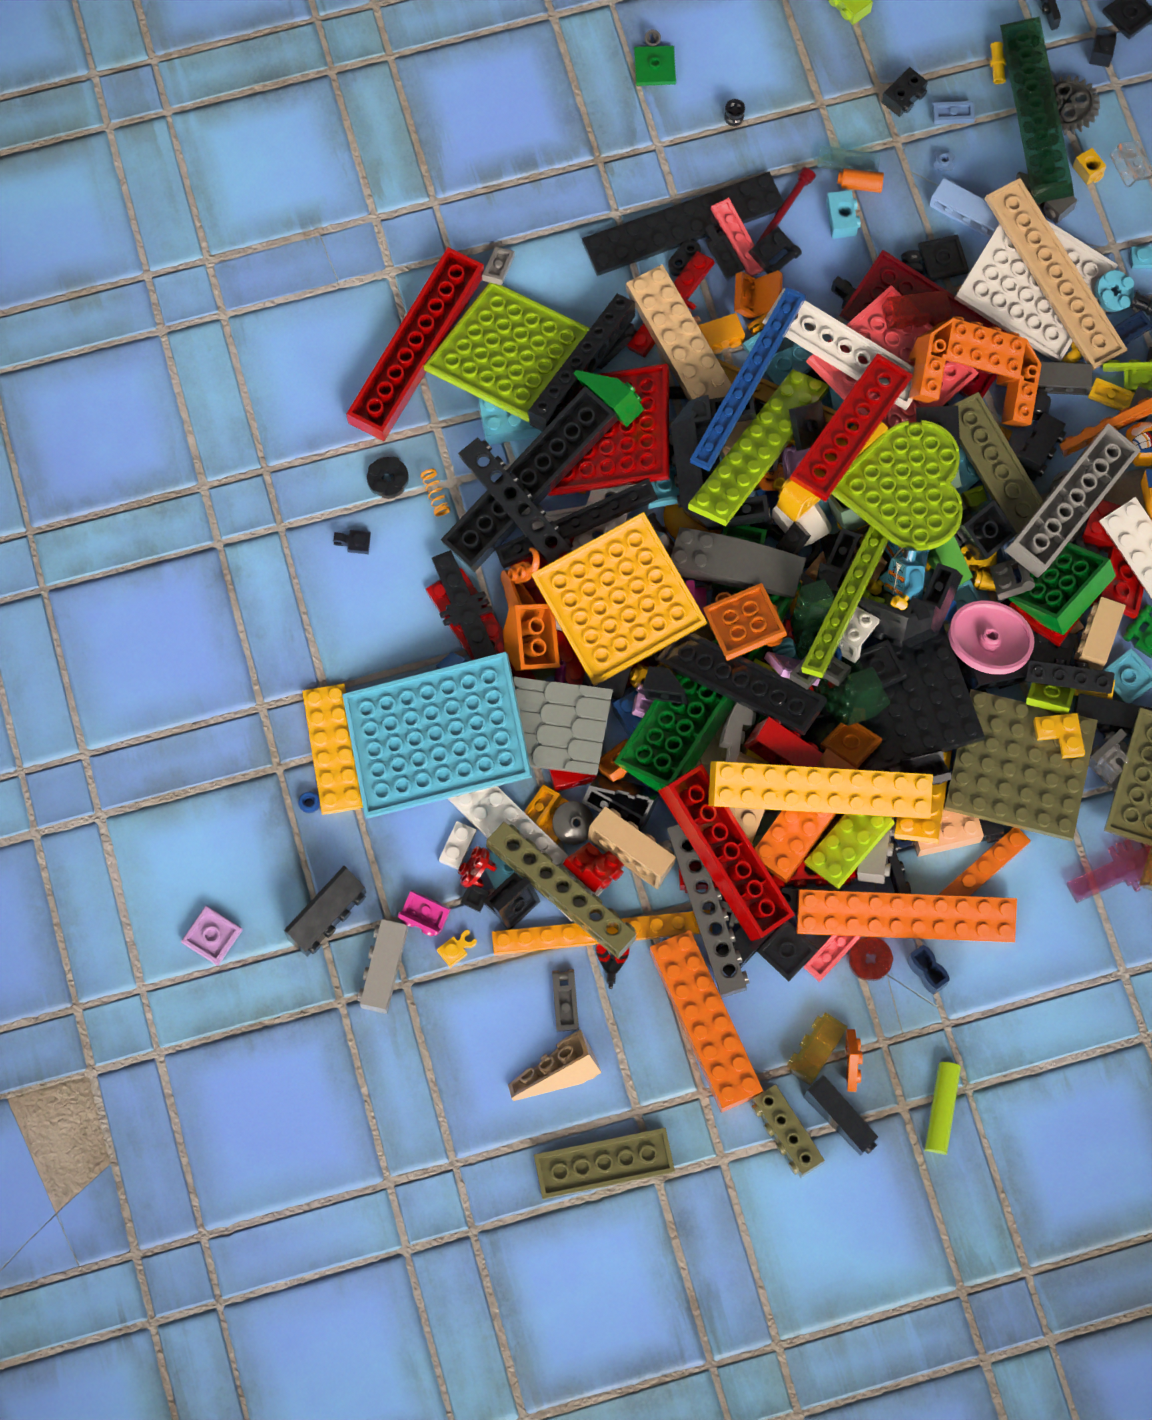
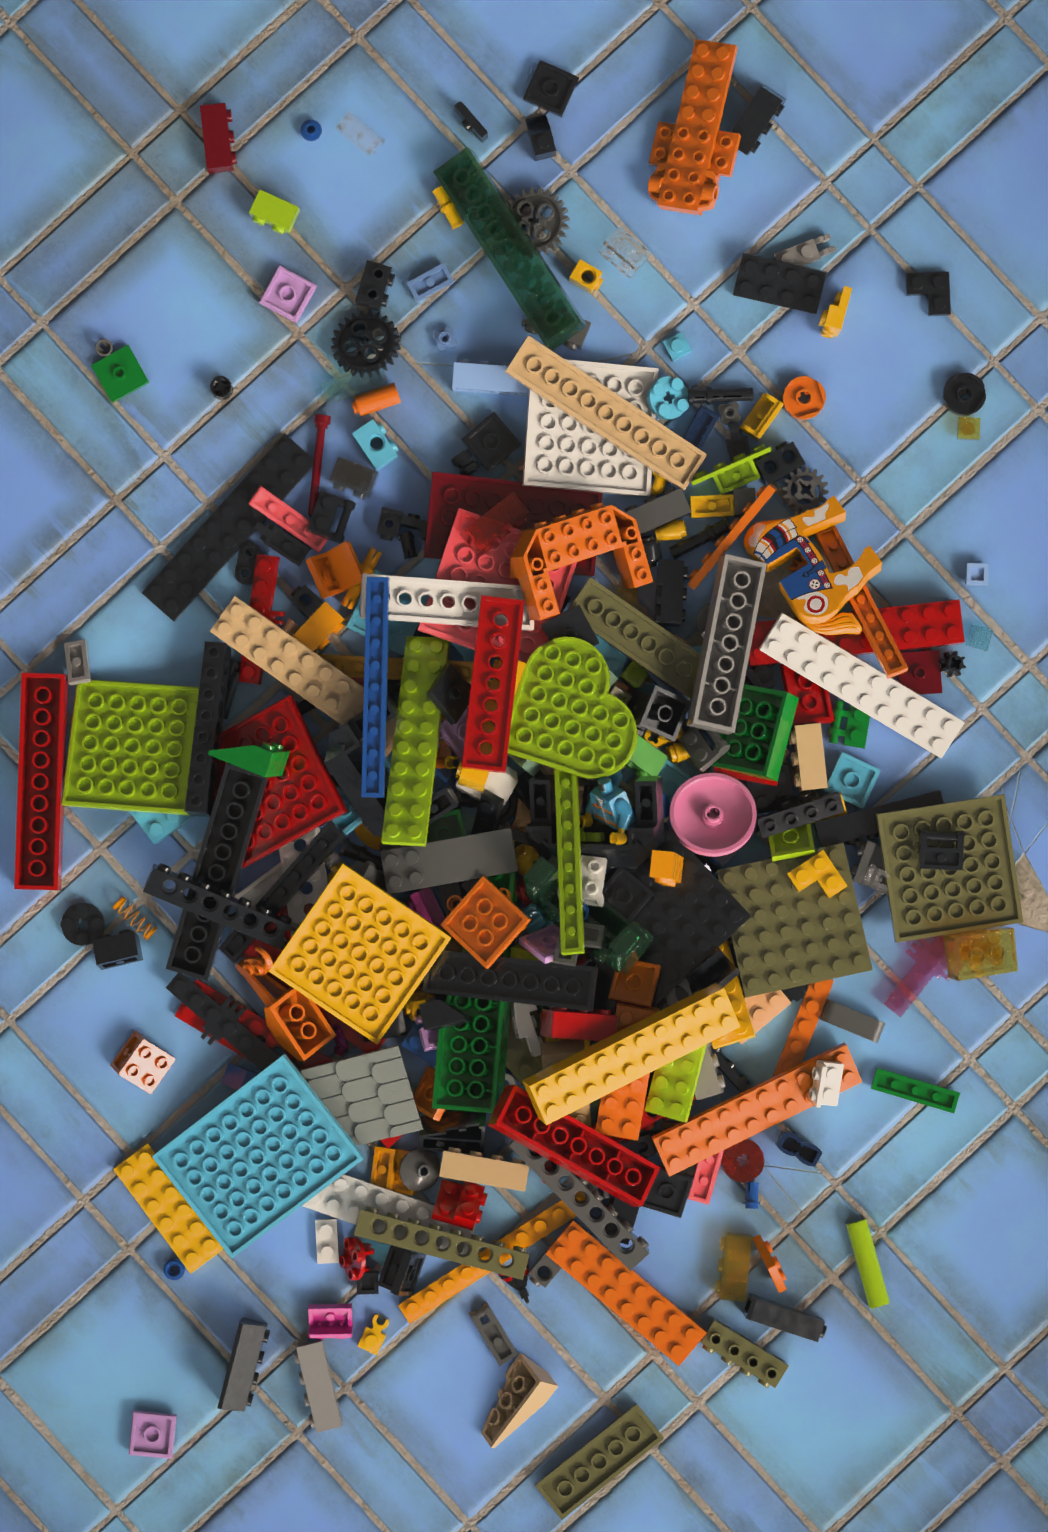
camera: 30 degrees left, 15 degrees up
black plate [333,530,371,555] -> none
none -> black brick [92,929,143,970]
none -> bracket [110,1030,175,1094]
none -> lavender plate [259,265,317,324]
none -> black brick [290,585,324,618]
none -> clear smoke brick [329,457,379,500]
none -> black gear [331,310,401,378]
none -> black brick [376,507,404,541]
none -> black pin [398,531,418,559]
none -> dark grey brick [528,1252,561,1288]
none -> light orange brick [649,850,684,887]
none -> yellow cone [655,519,688,541]
none -> black pin [669,517,731,560]
none -> blue pin [743,1182,760,1209]
none -> white bracket [809,1060,844,1108]
none -> dark grey beam [820,1000,886,1043]
none -> green plate [870,1068,960,1113]

